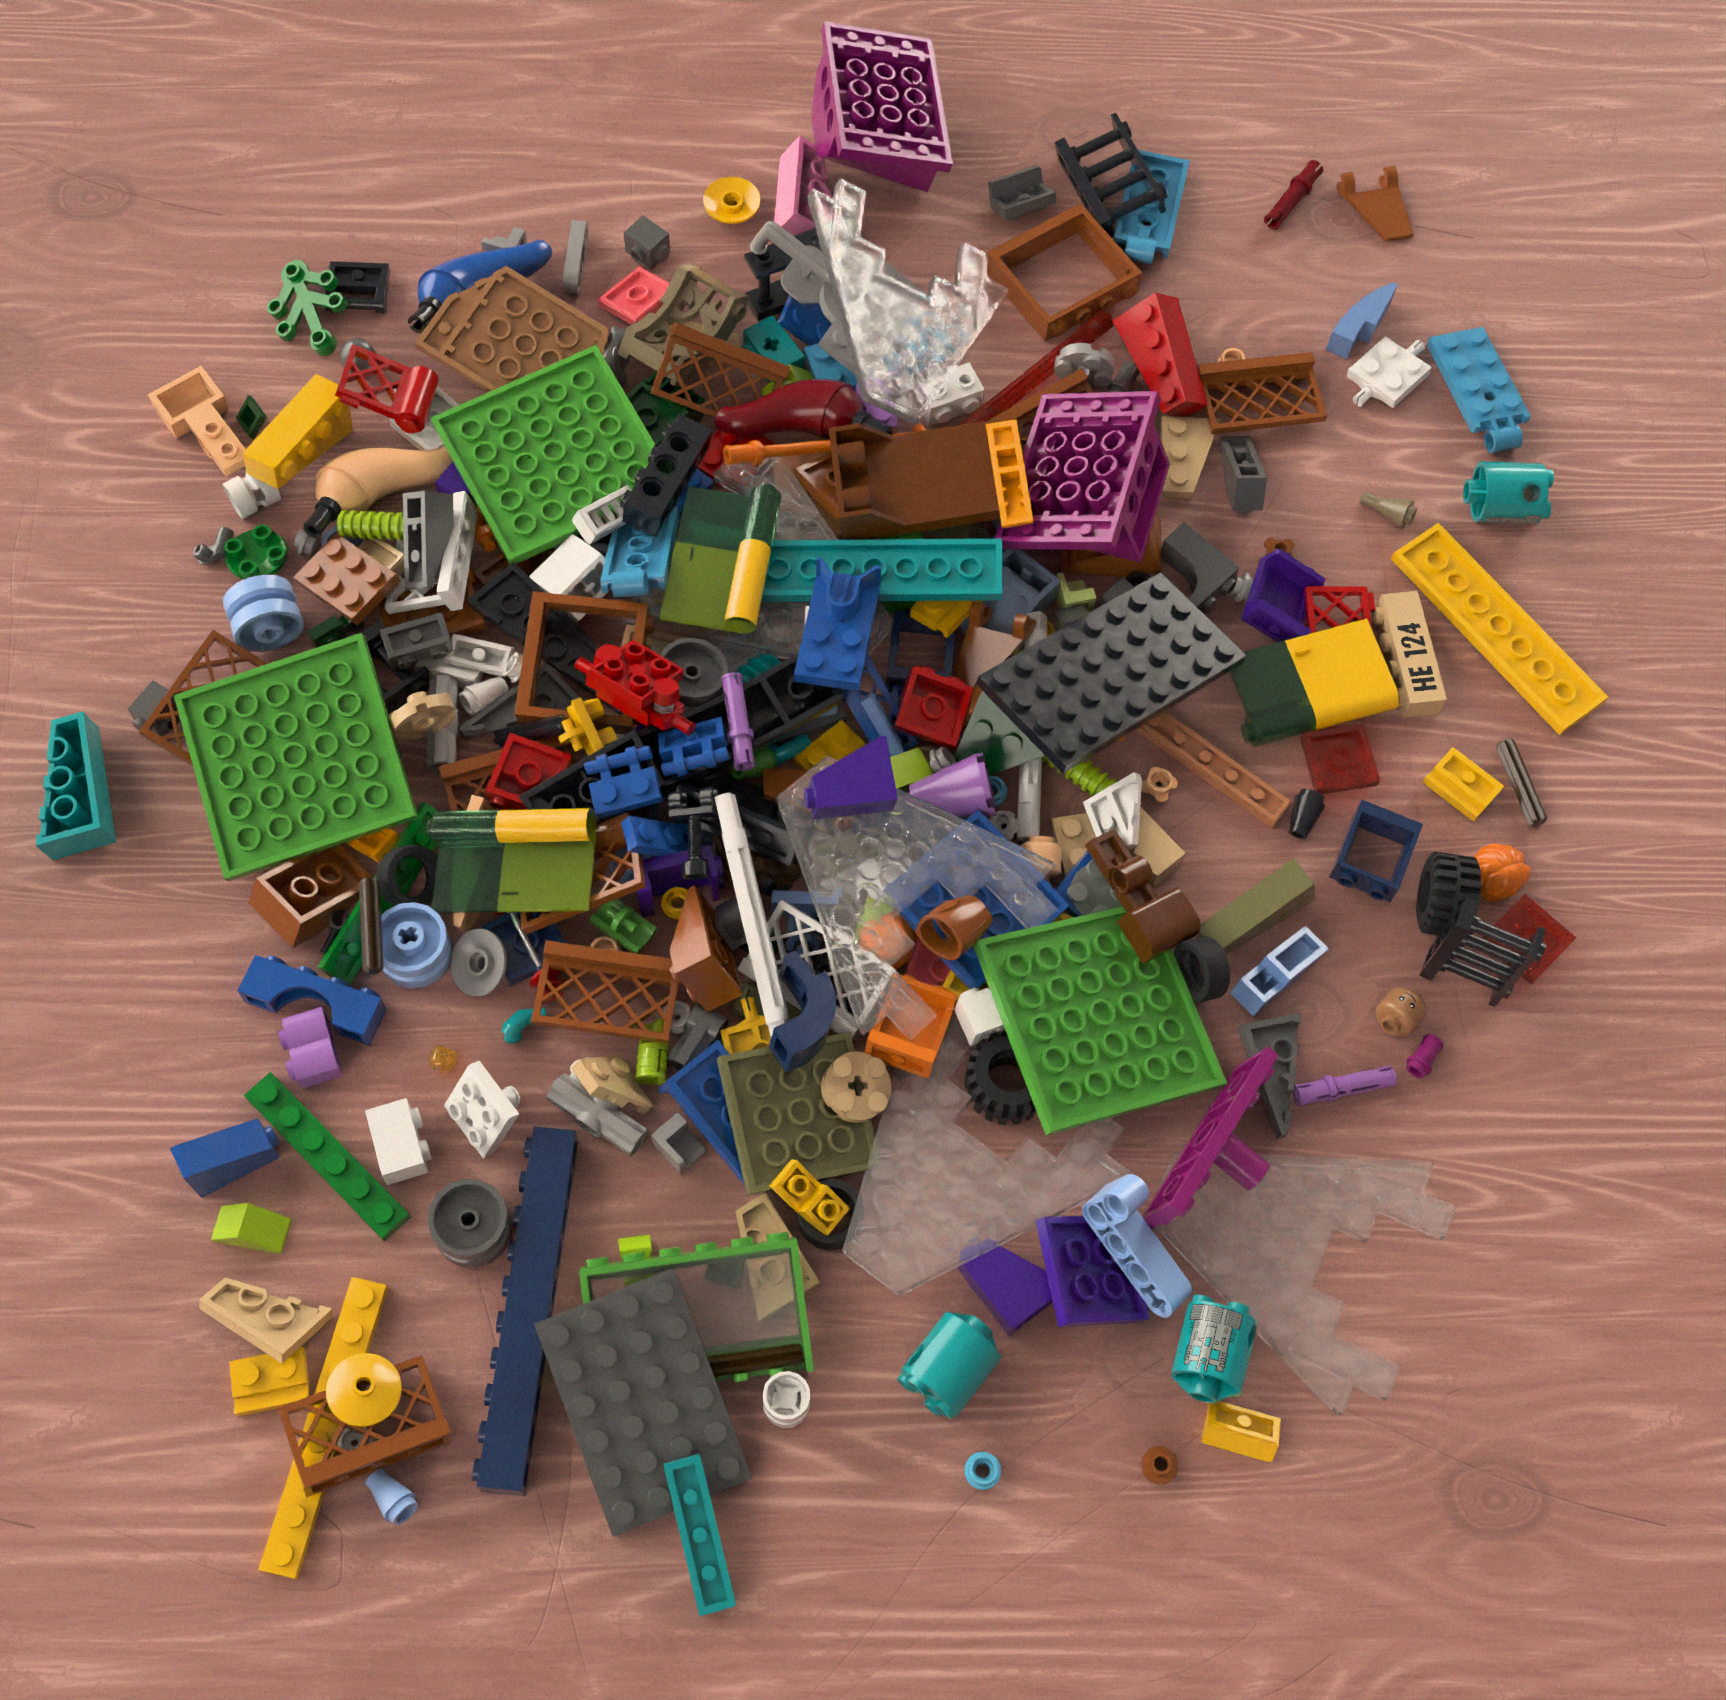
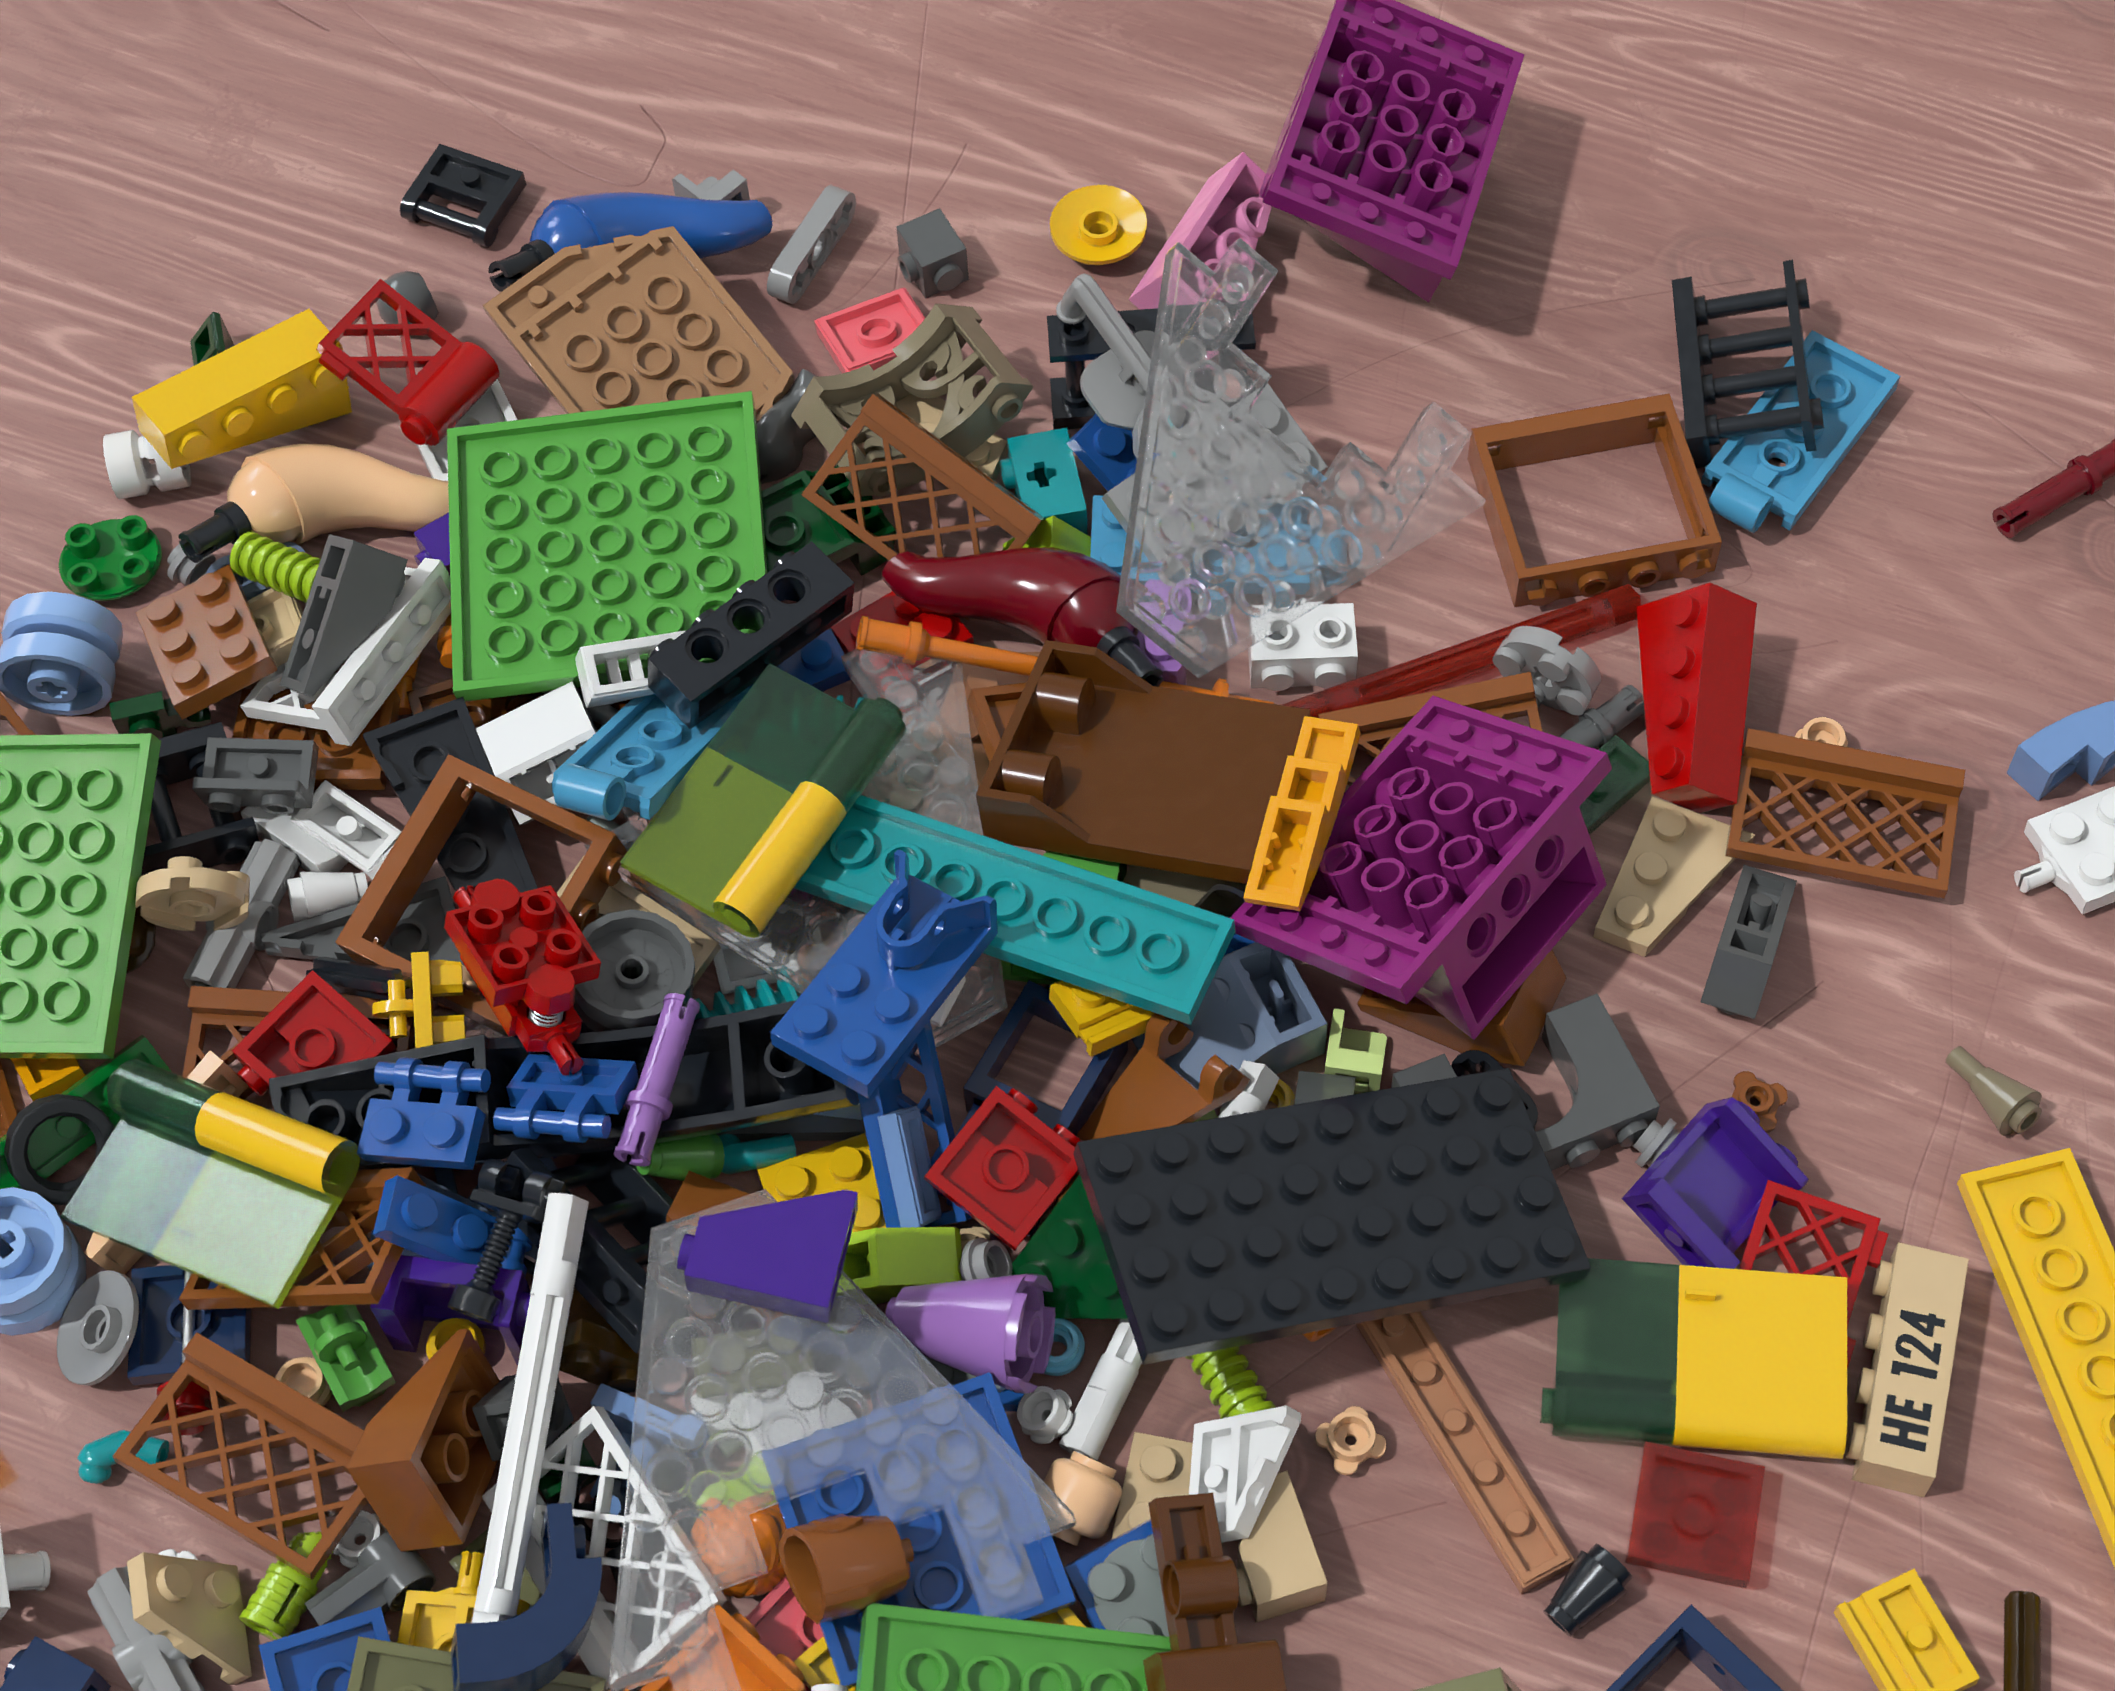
camera: 30 degrees right, 5 degrees down
light nougat plate [148,366,246,477] -> none
dark grey arm [193,527,234,565] -> none
plant [267,260,347,356] -> none
dark grey bracket [988,165,1056,220] -> none

